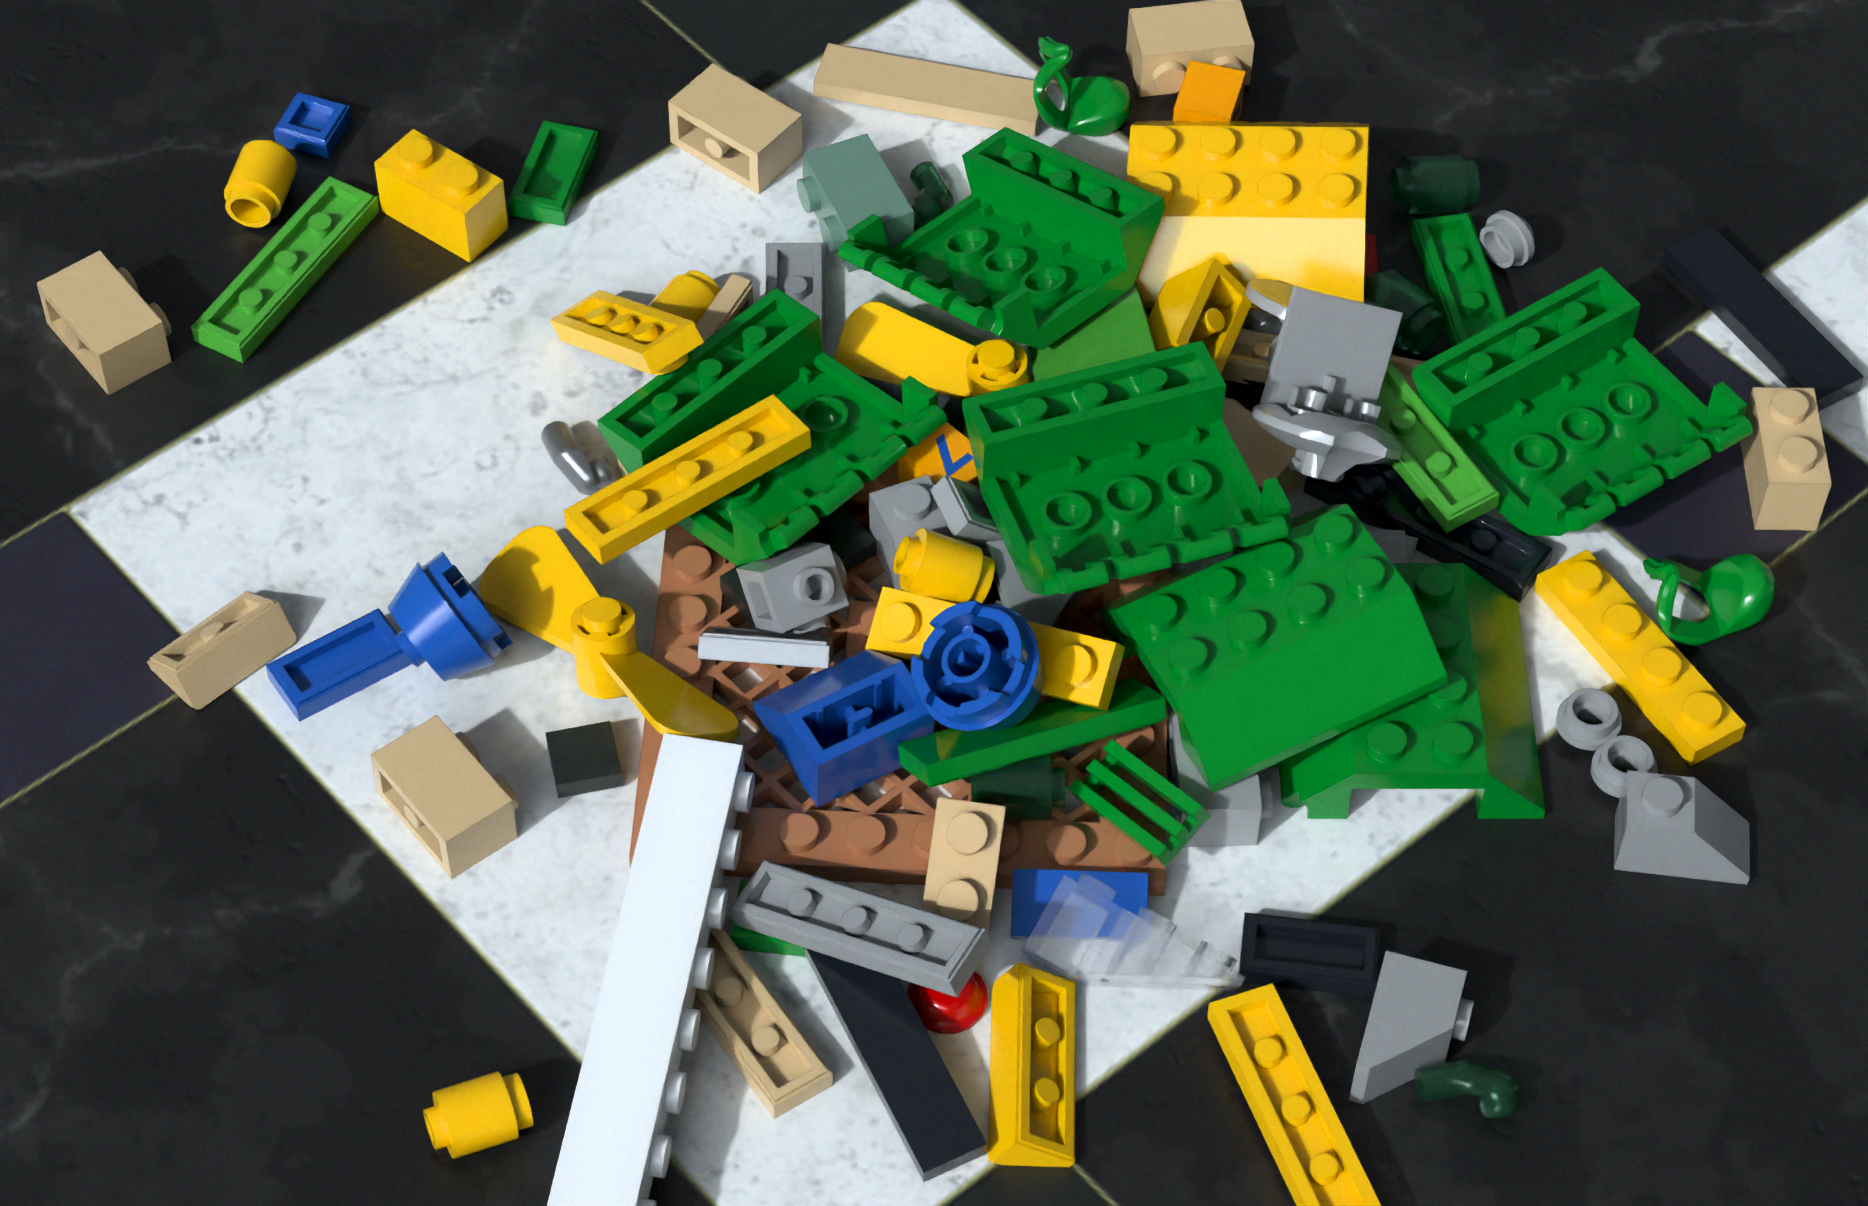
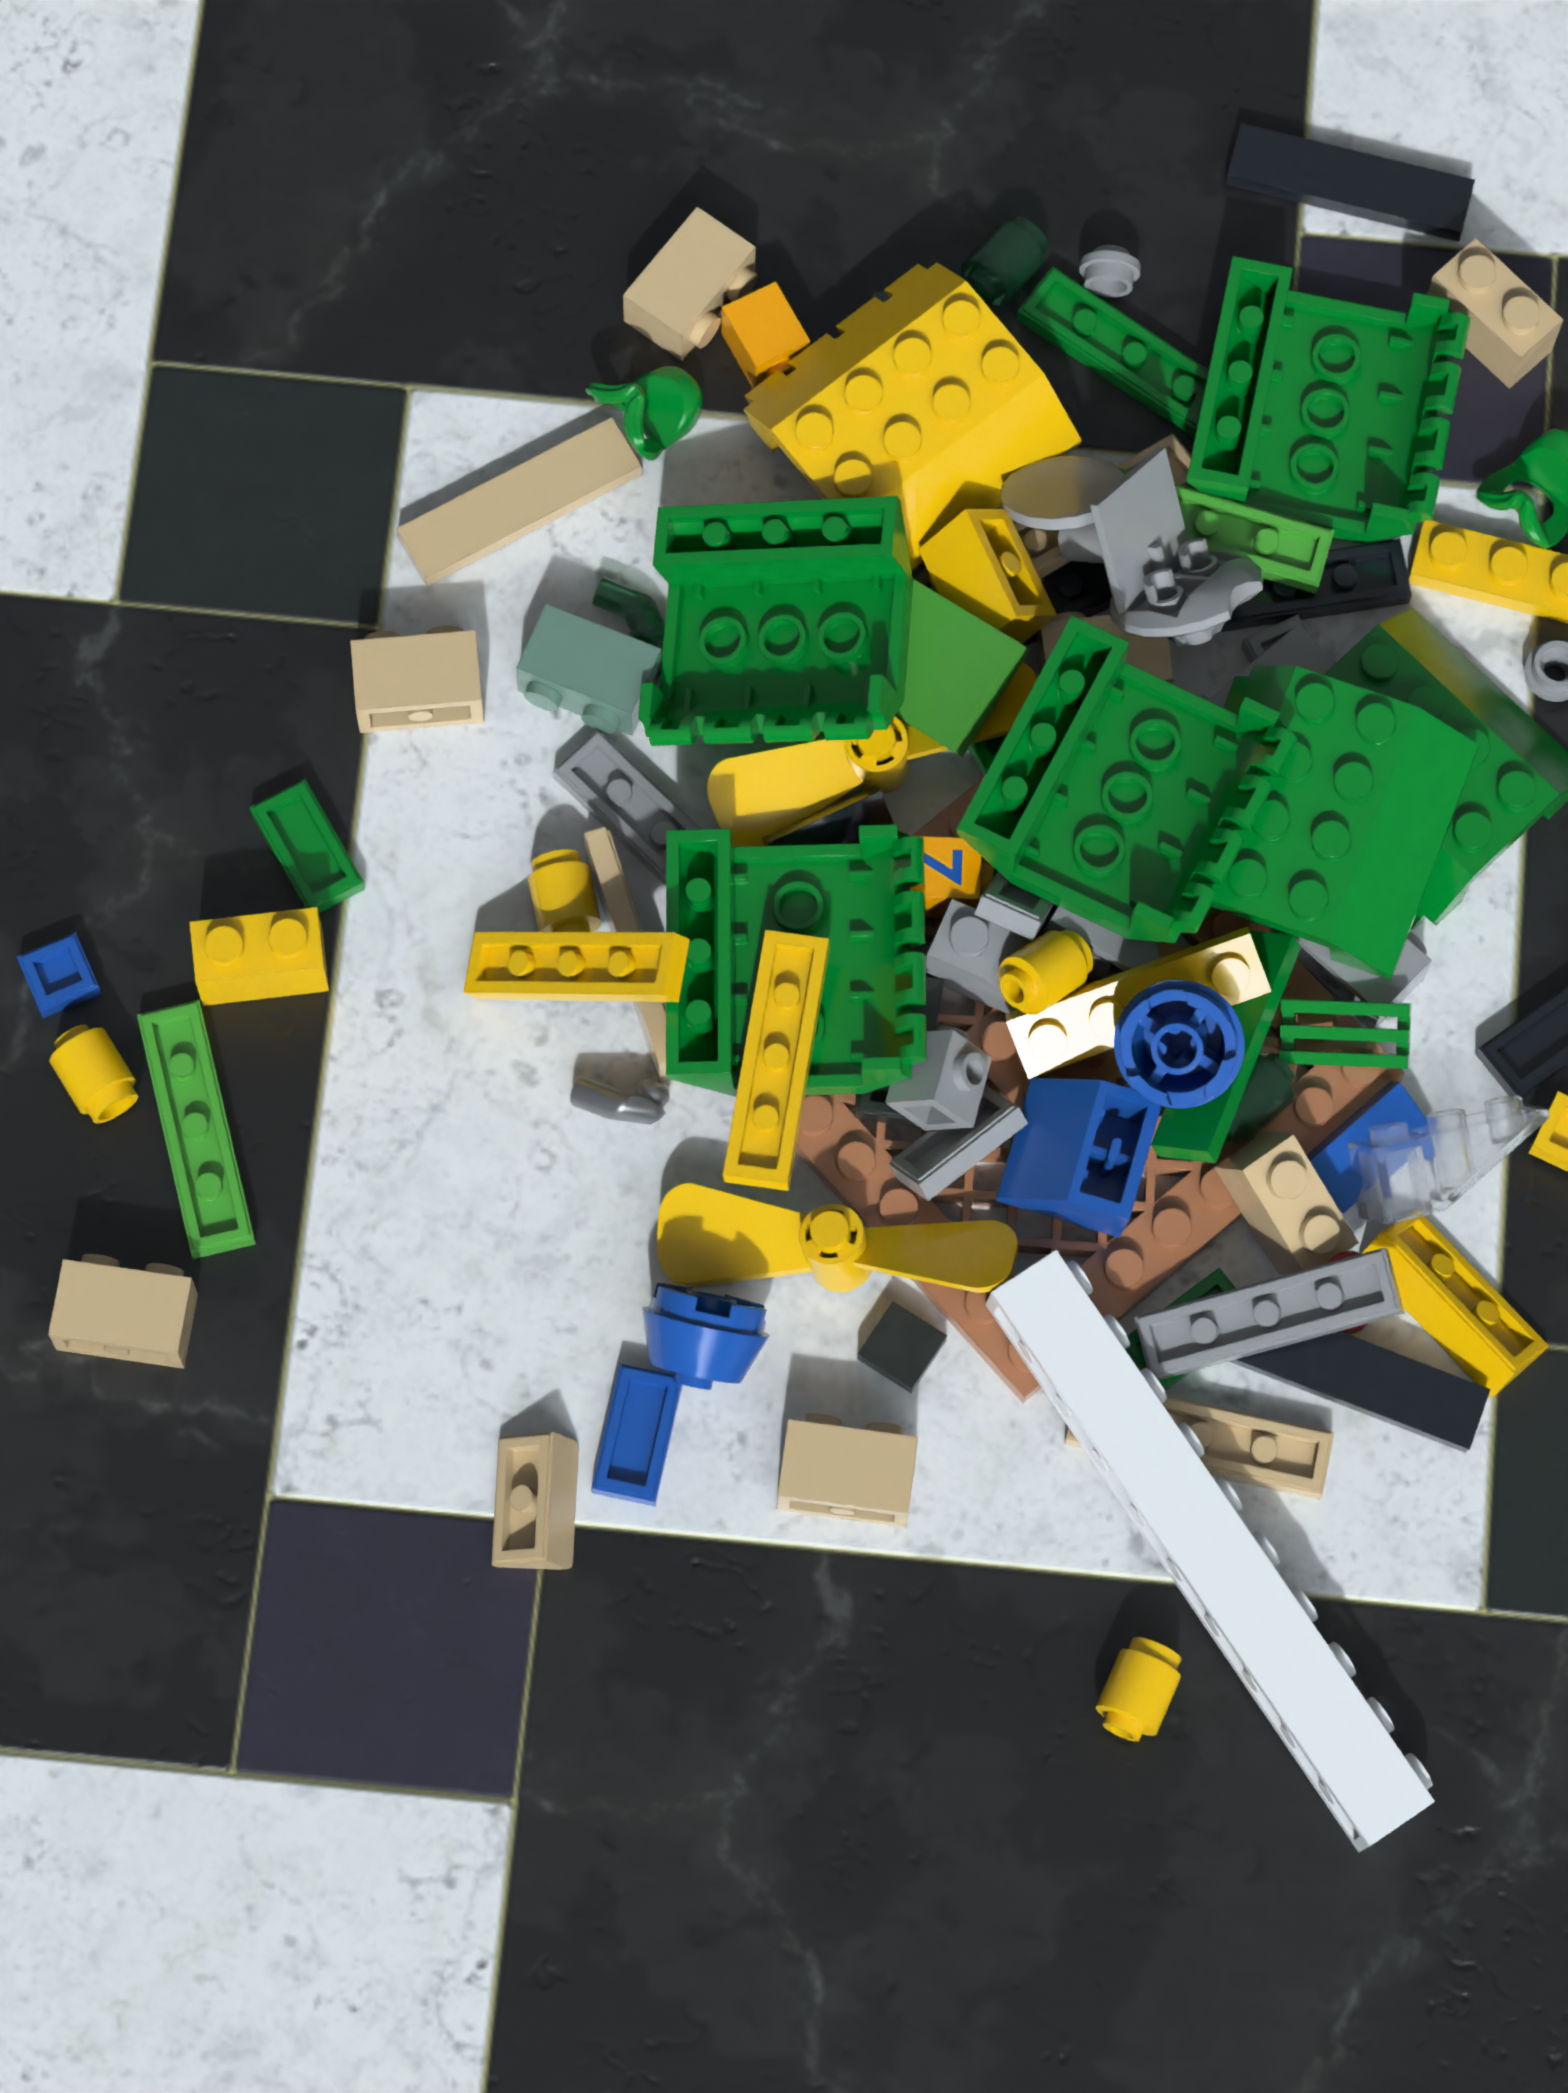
camera: 45 degrees left, 20 degrees up
clear green brick [1364,268,1446,354] -> none

